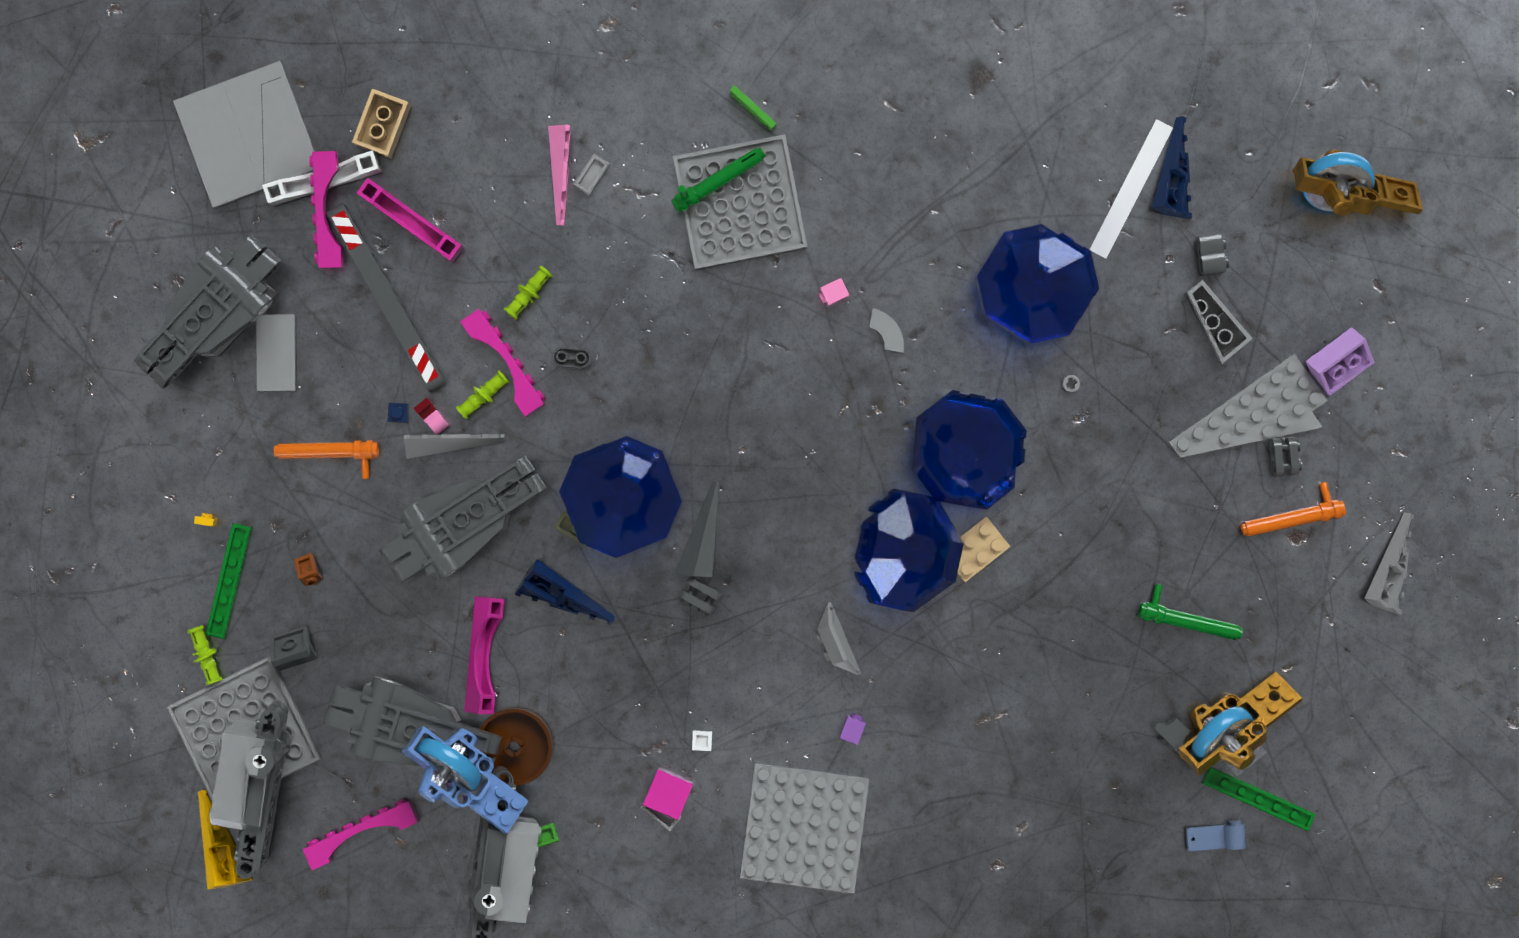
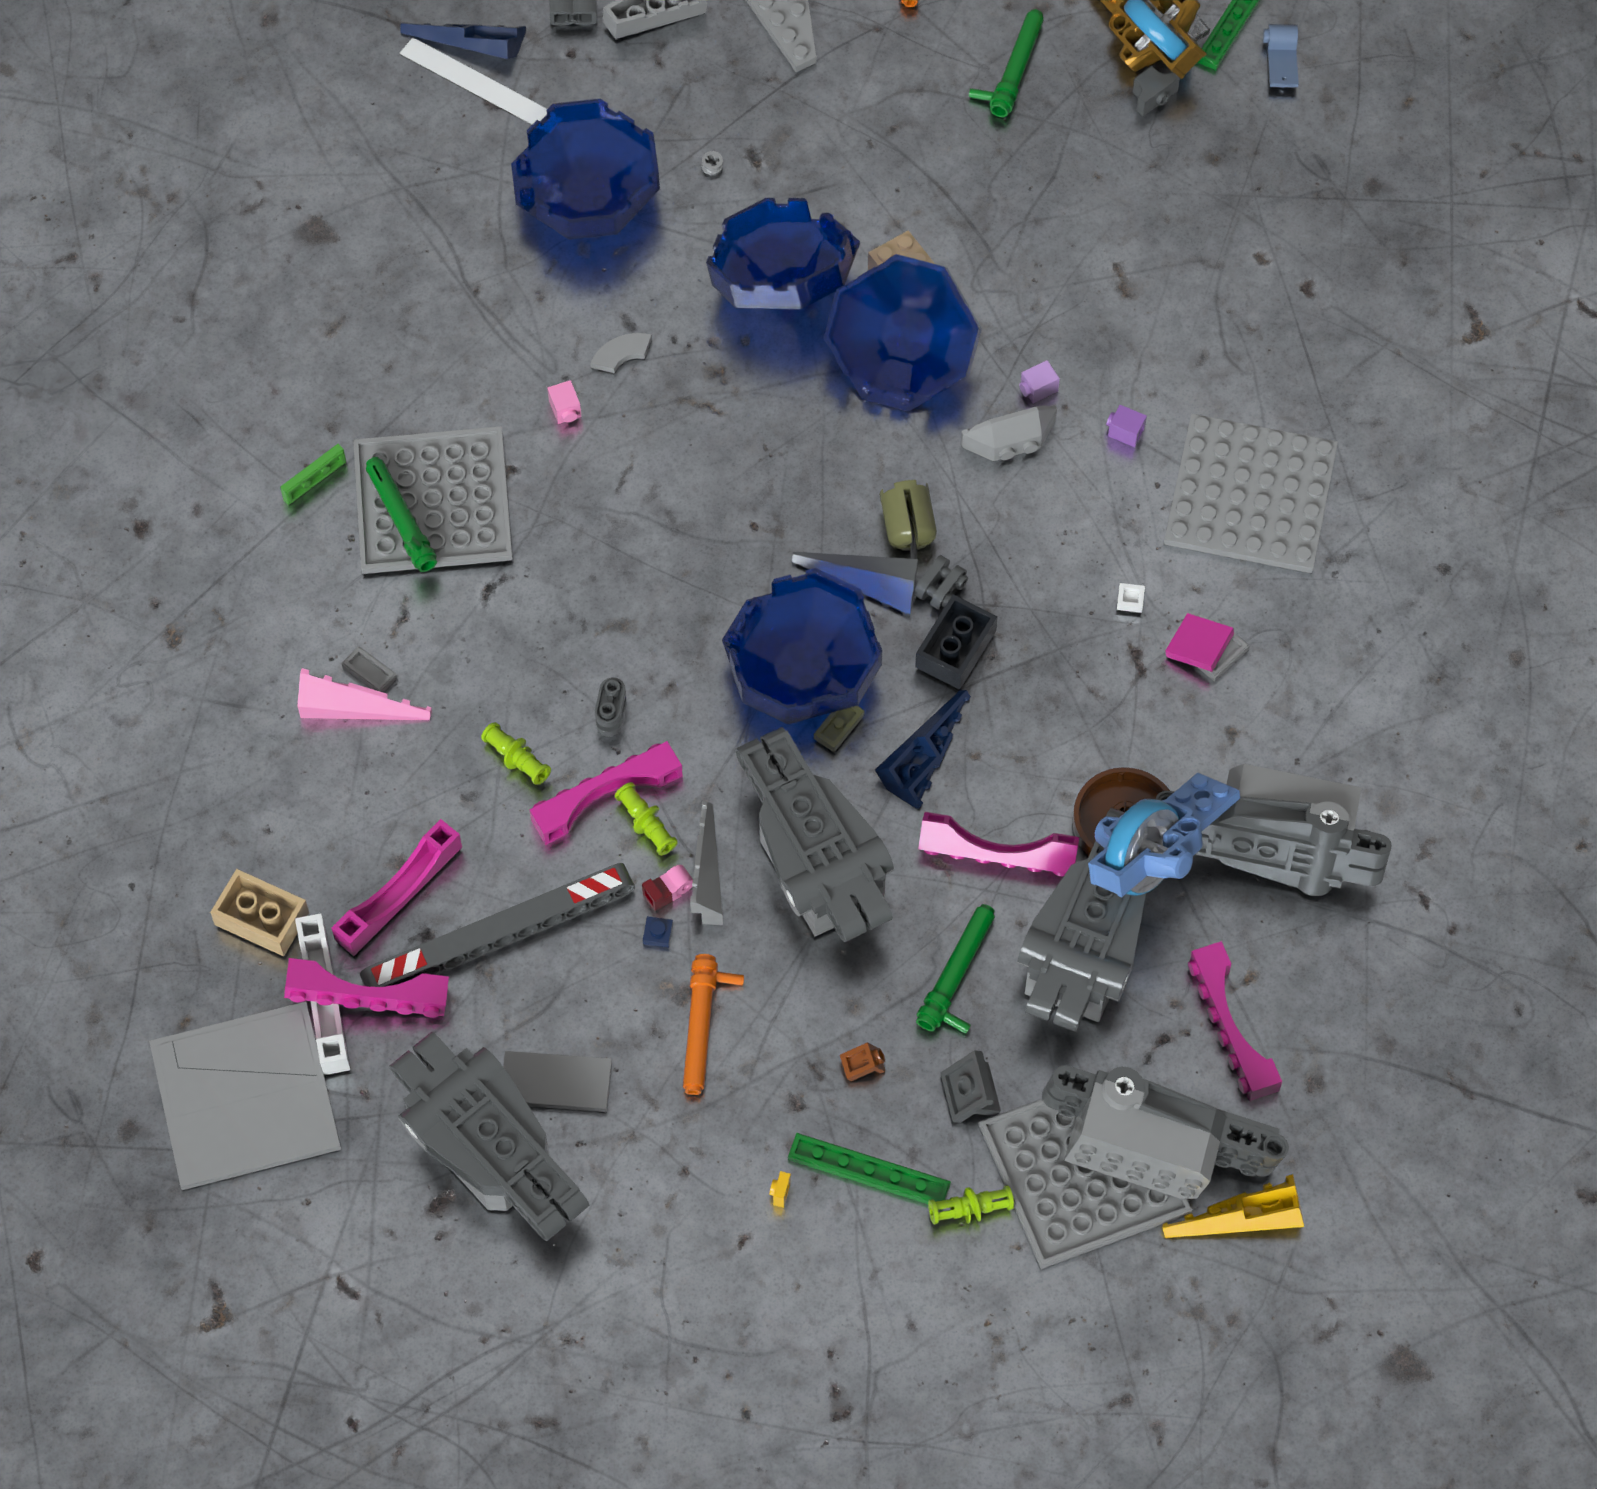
camera: 85 degrees left, 25 degrees down
none -> olive cylinder [879,480,937,551]
none -> black brick [915,595,998,689]
none -> green cylinder [916,904,995,1034]
none -> lavender brick [1019,360,1060,403]

